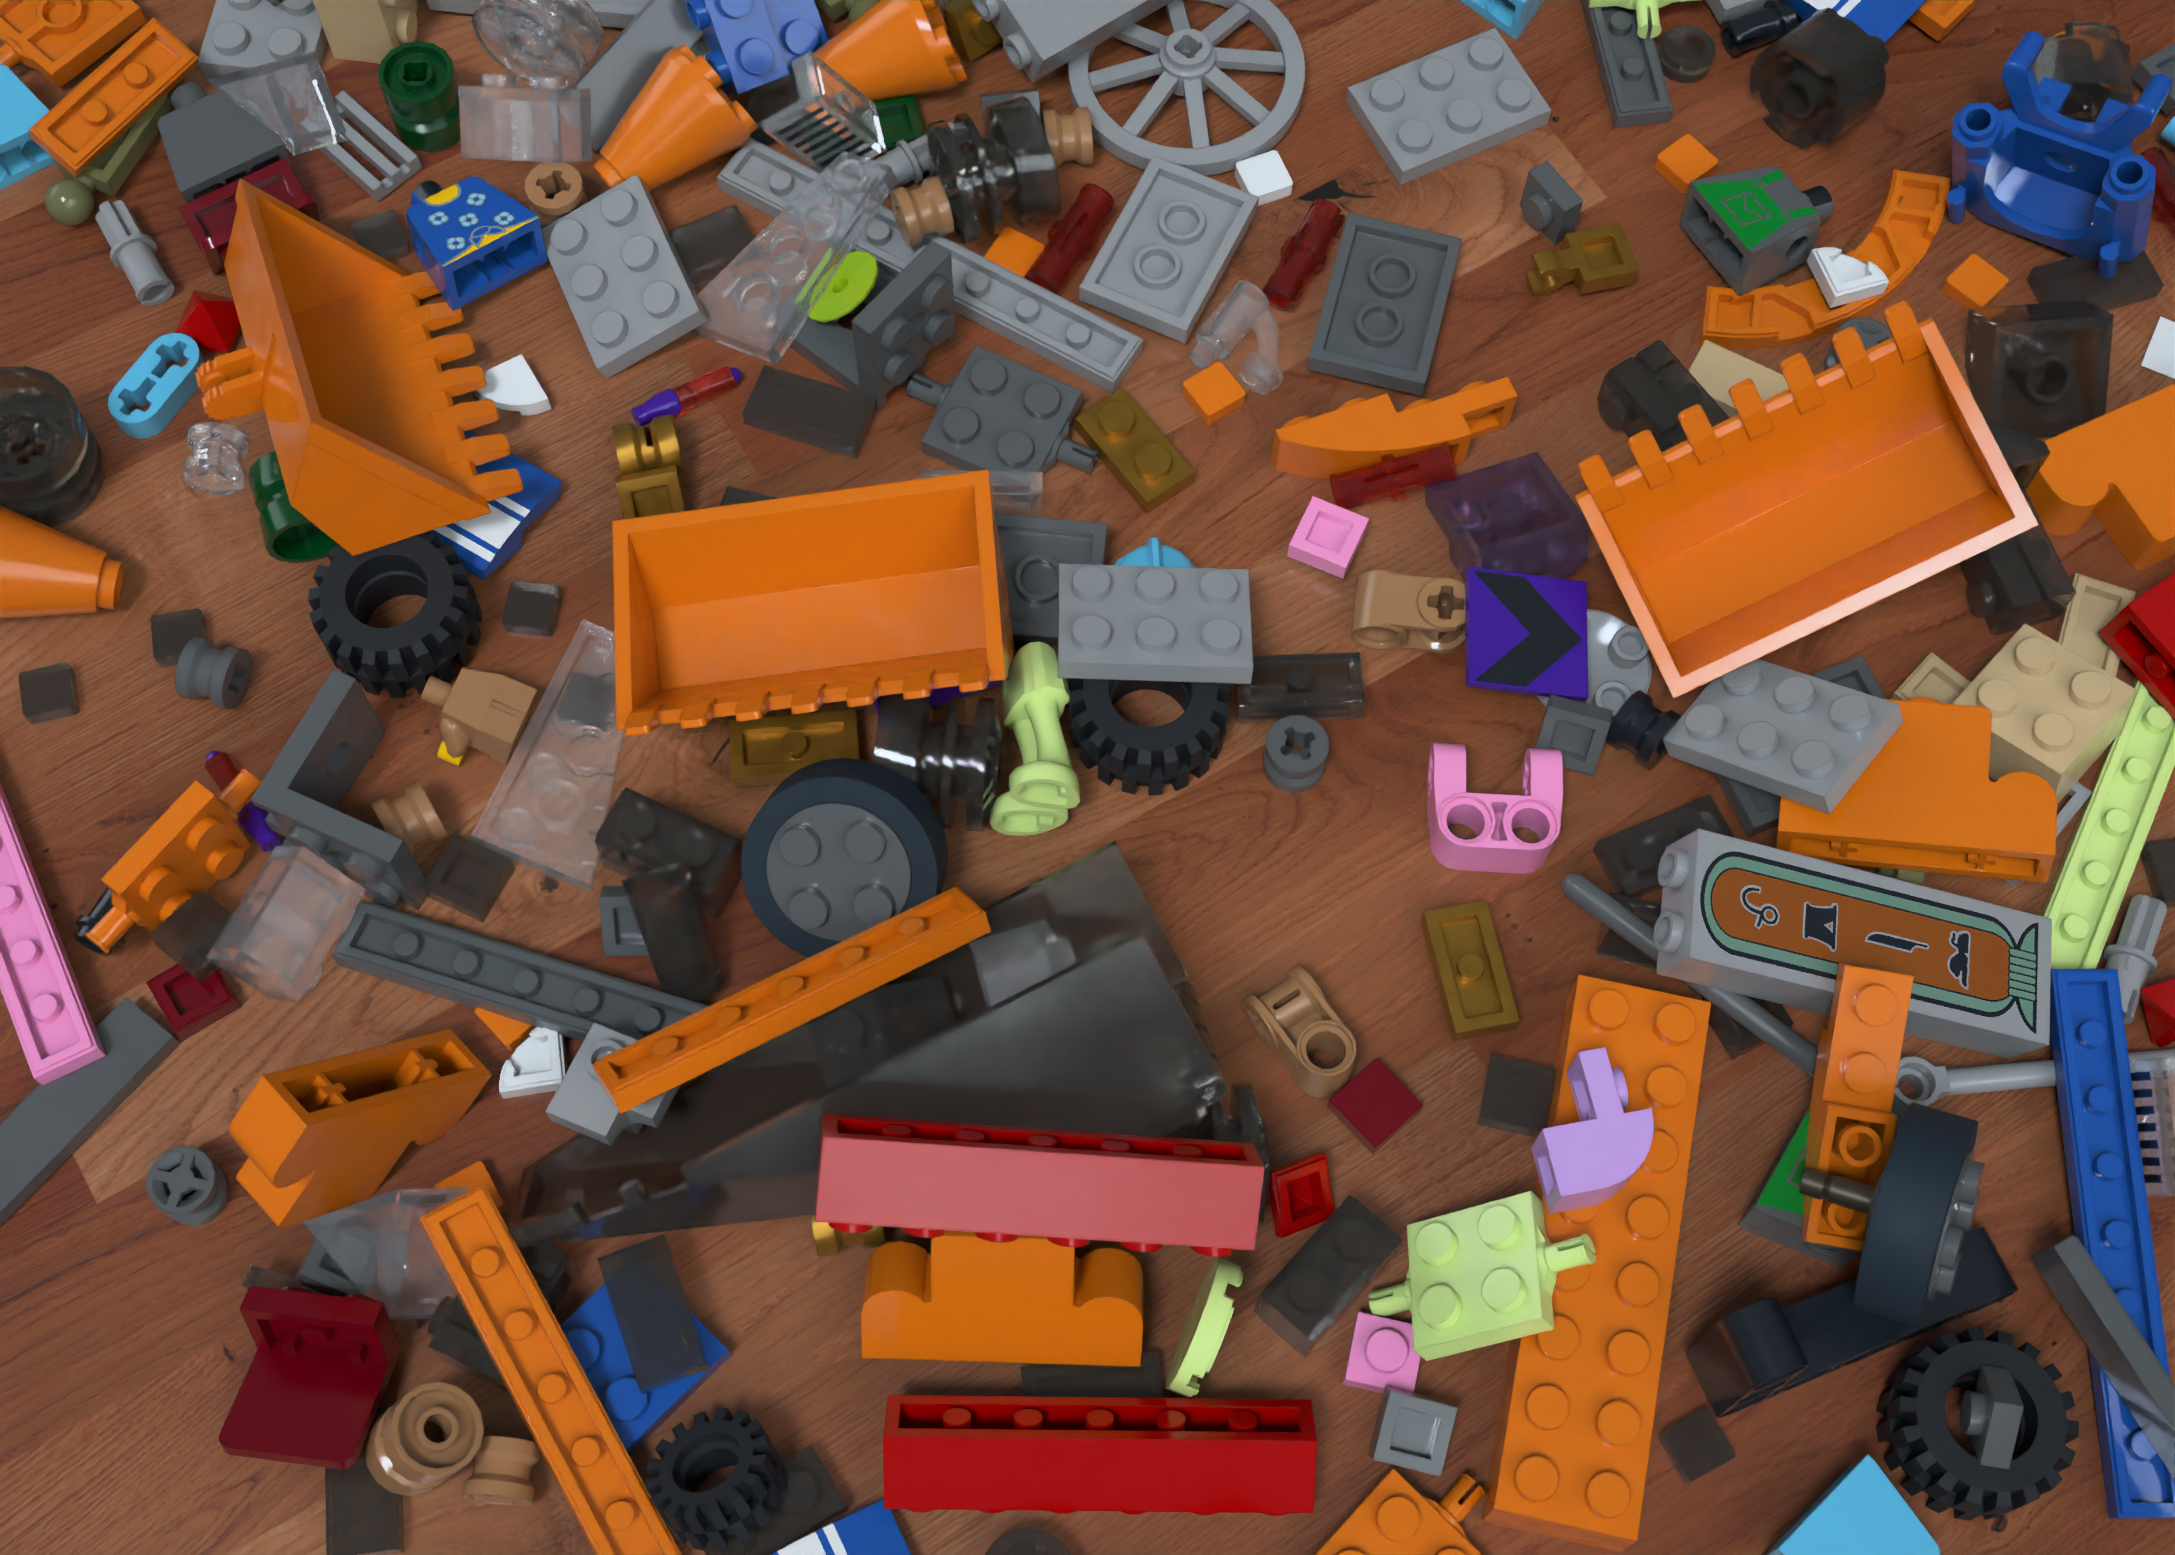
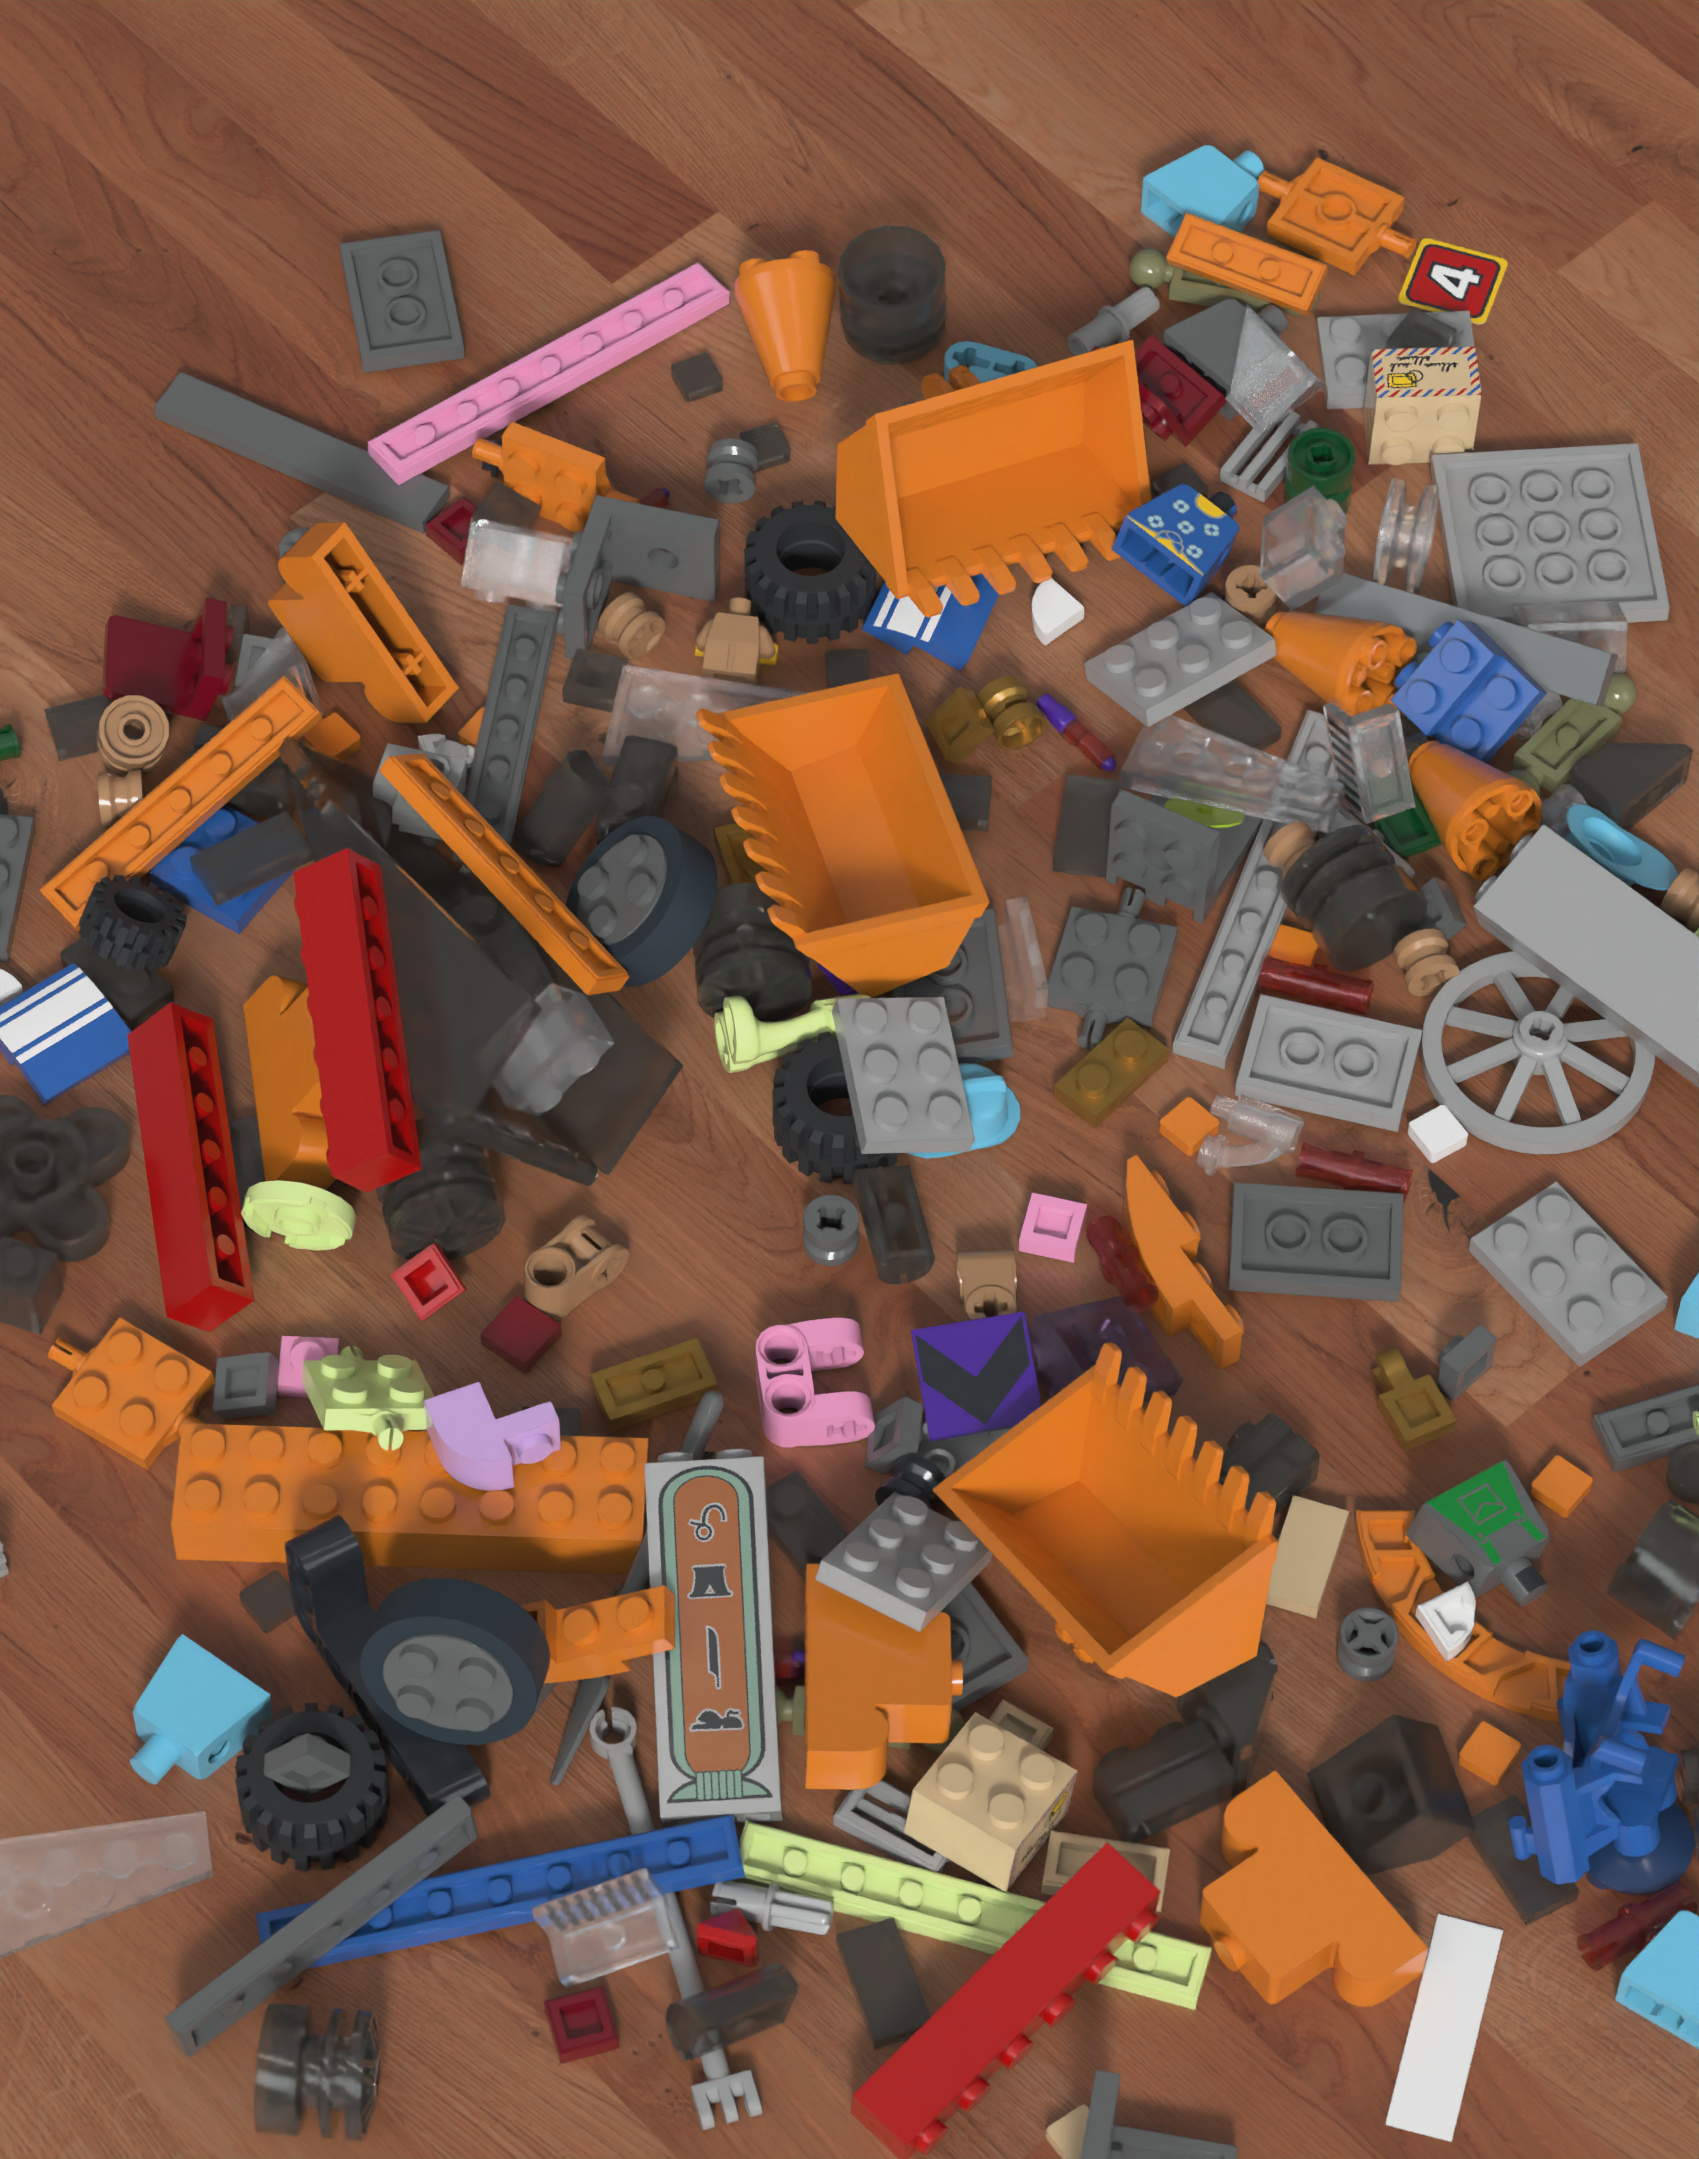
camera: 80 degrees right, 10 degrees down
clear smoke brick [1254,1195,1402,1358] -> none

